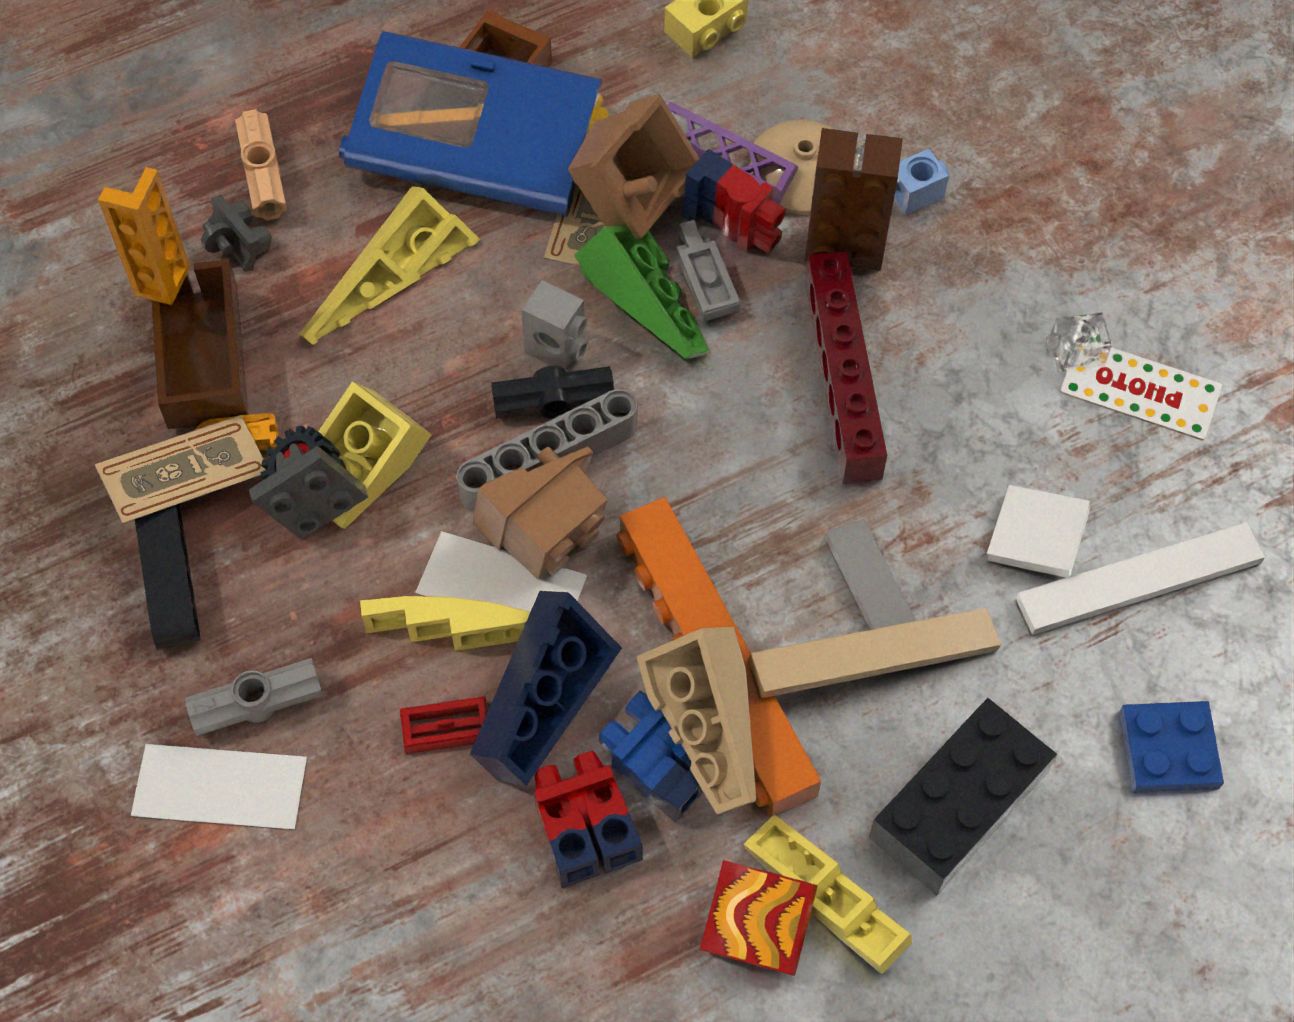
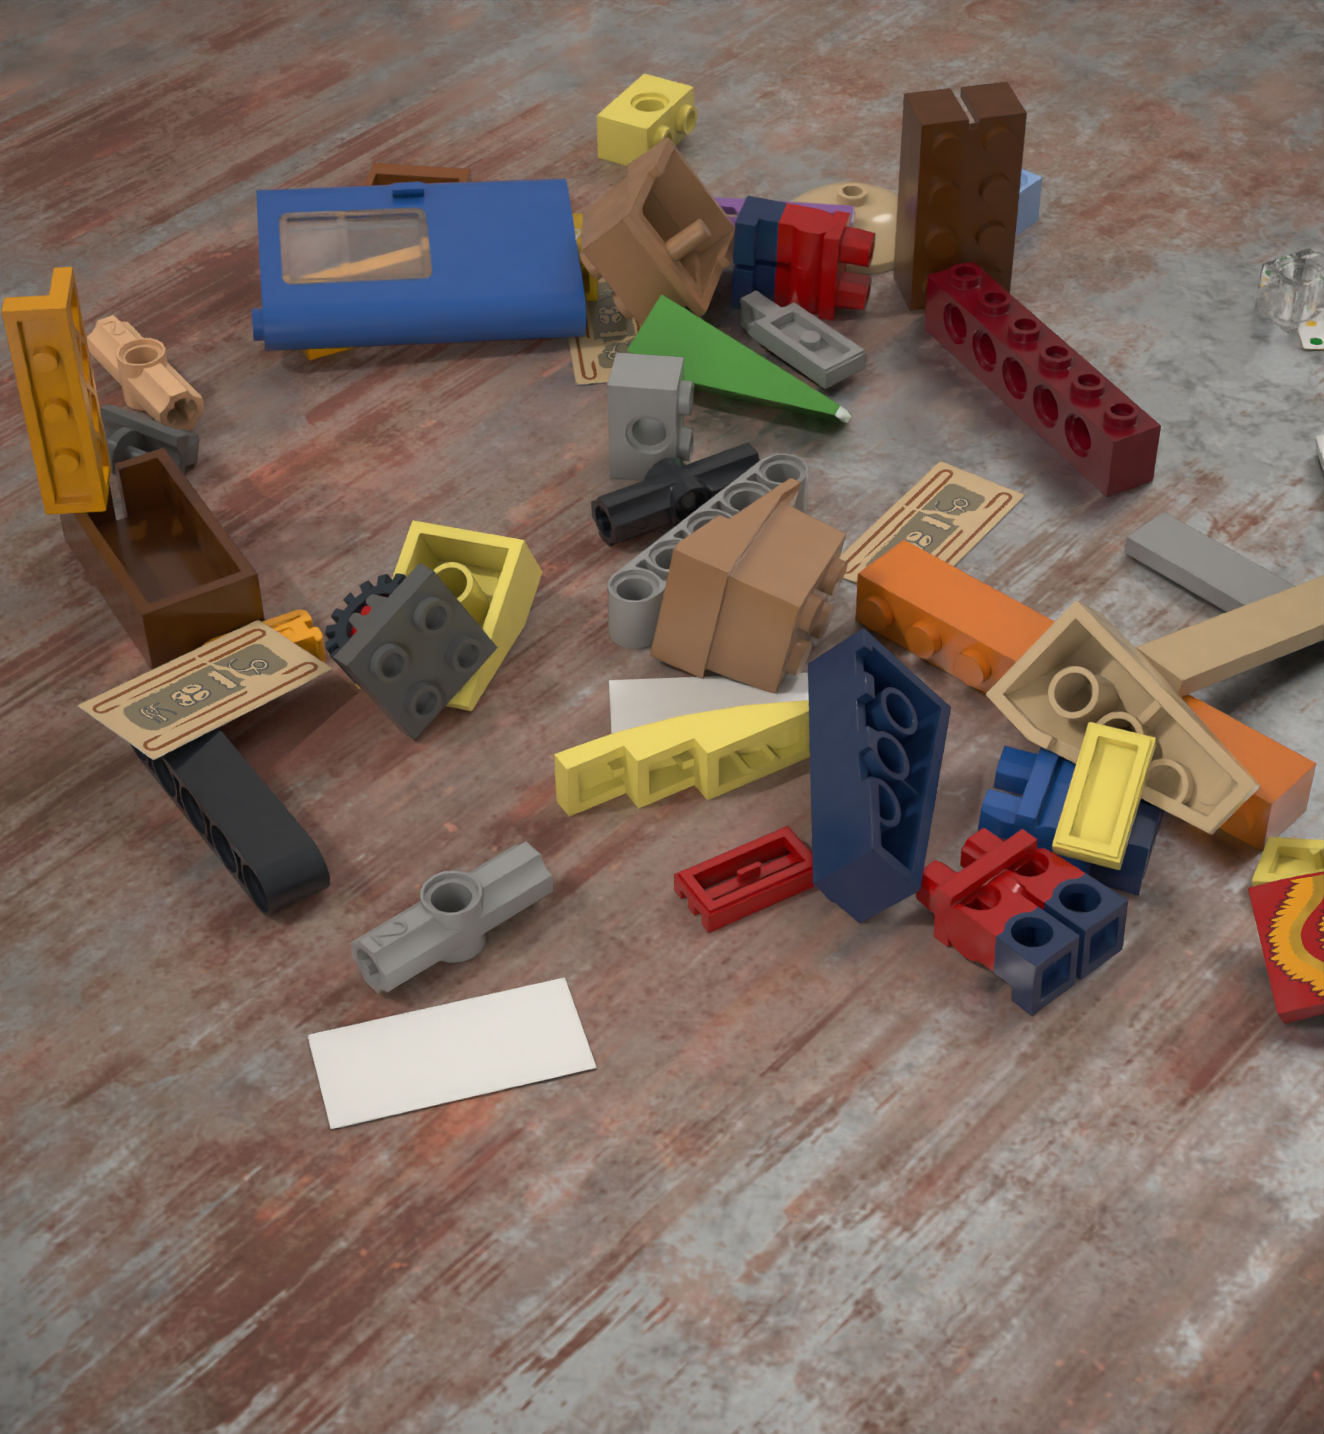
camera: 20 degrees left, 20 degrees down
light yellow wedge [299,186,480,345] -> none
none -> sticker [839,461,1026,584]
none -> light yellow tile [1052,722,1156,870]

